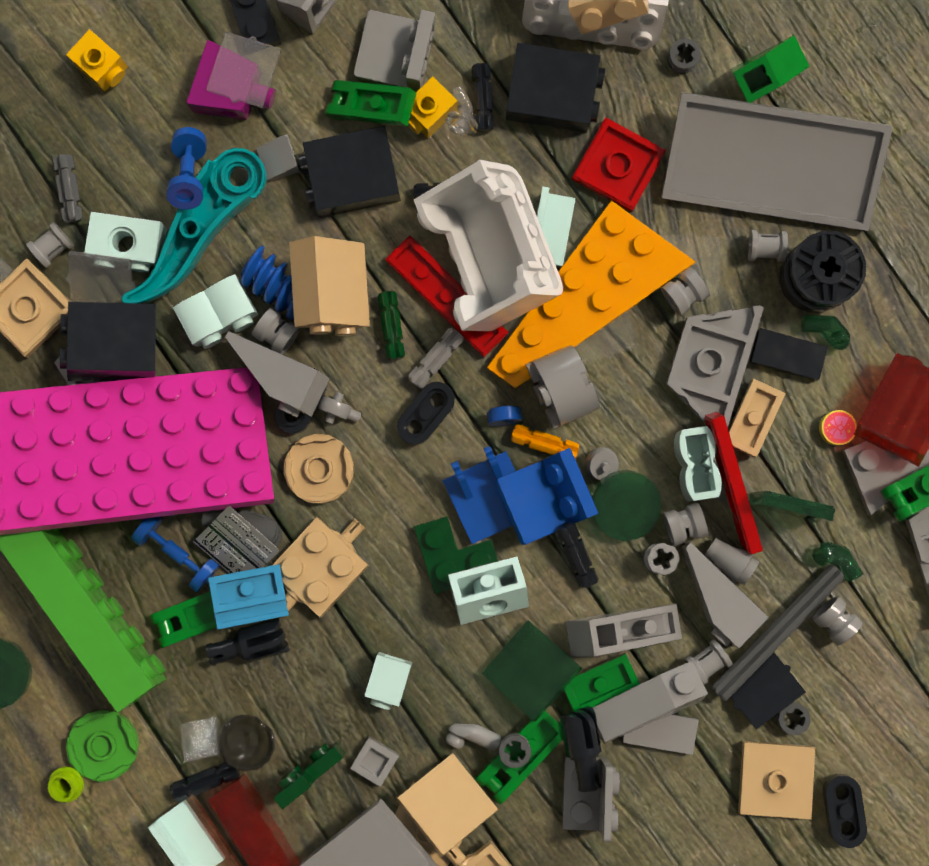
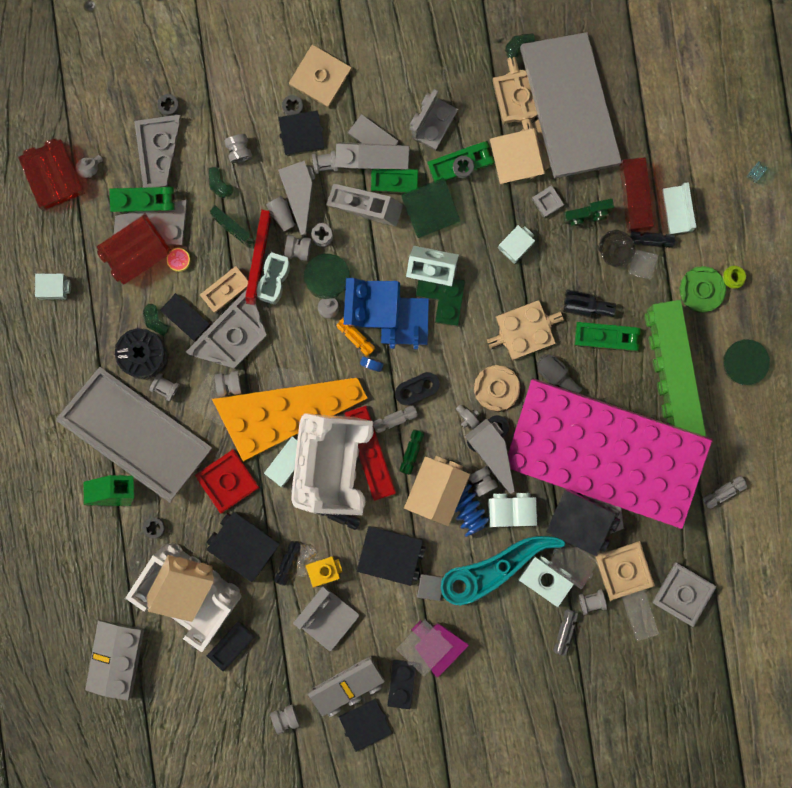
camera: 150 degrees left, 0 degrees up
yellow brick [66,29,128,92] -> none
blue wheel [131,517,220,593] -> none
blue wheel [166,127,207,210] -> none
light grey sticker [193,506,280,574] -> none
dark azure plate [208,564,289,630] -> none
green plate [324,80,417,127] -> none
light grey arm [446,723,501,751] -> none
light grey brick [525,345,600,429] -> none
black axle [556,522,599,588] -> none
black arm [560,706,602,792] -> none
dark grey axle [712,565,844,701] -> none
black plate [823,774,867,848] -> none

